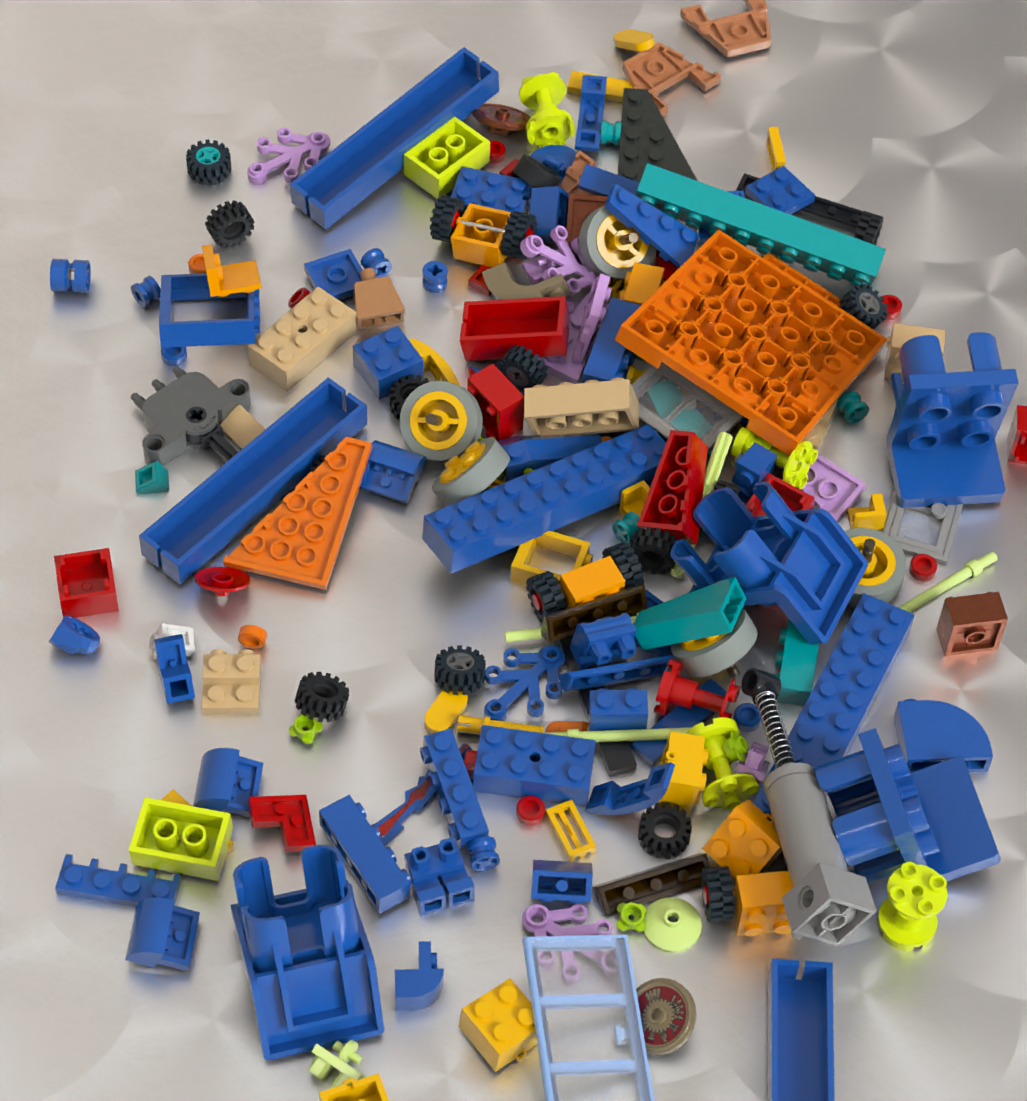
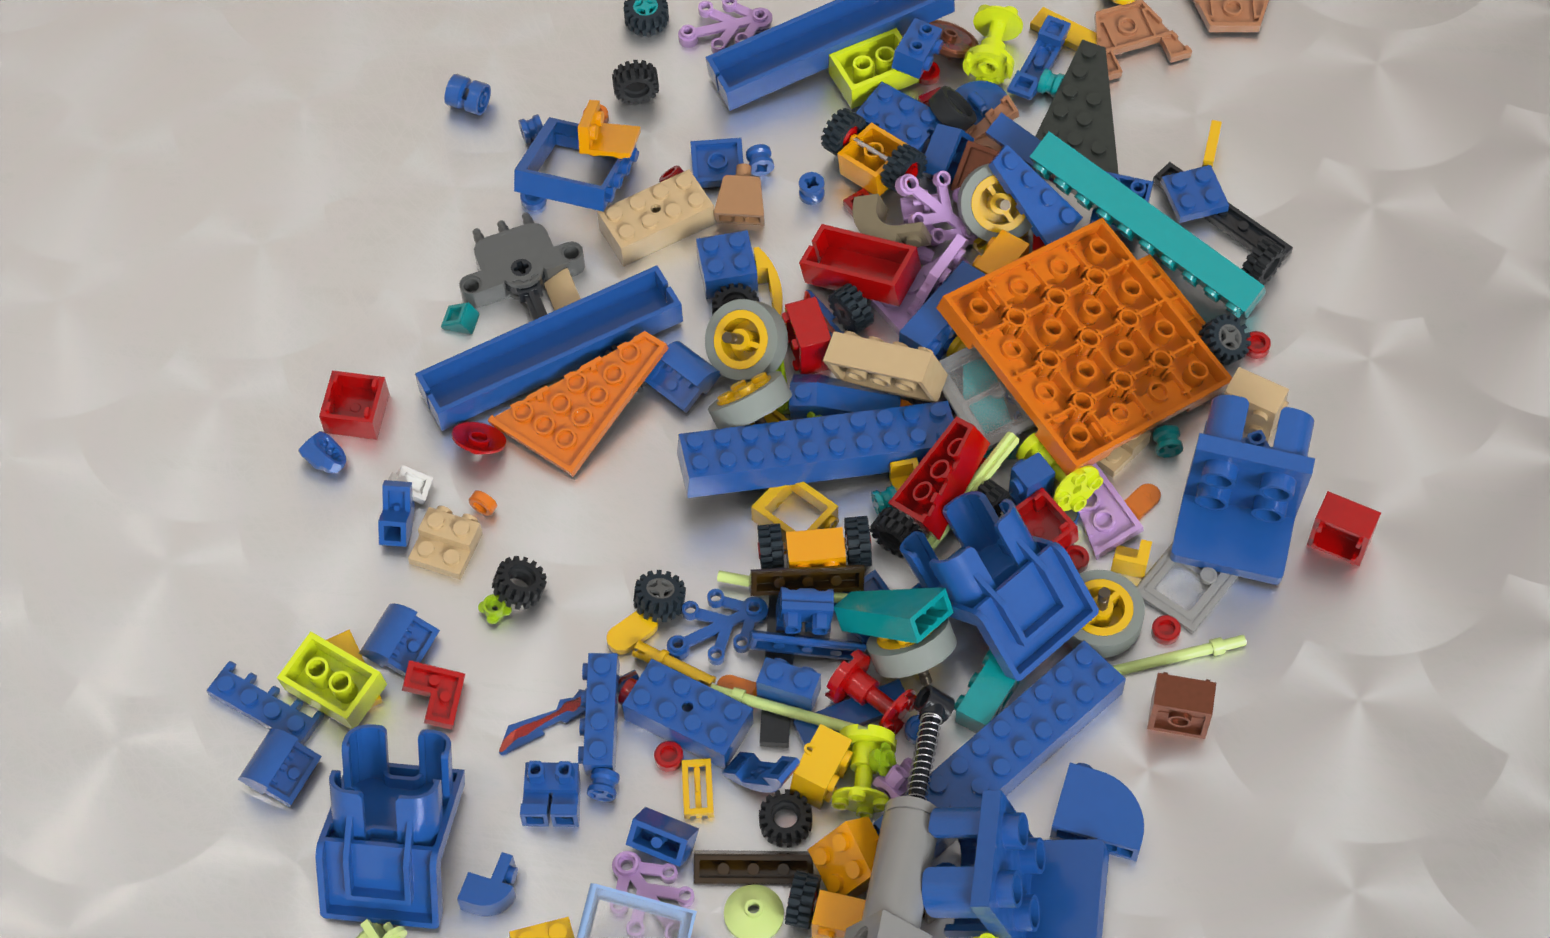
camera: 25 degrees right, 5 degrees up
blue brick [319,794,412,914] -> none
lime plate [616,903,646,933] -> none
none -> blue brick [891,18,943,79]
none -> orange piece [1124,484,1161,520]

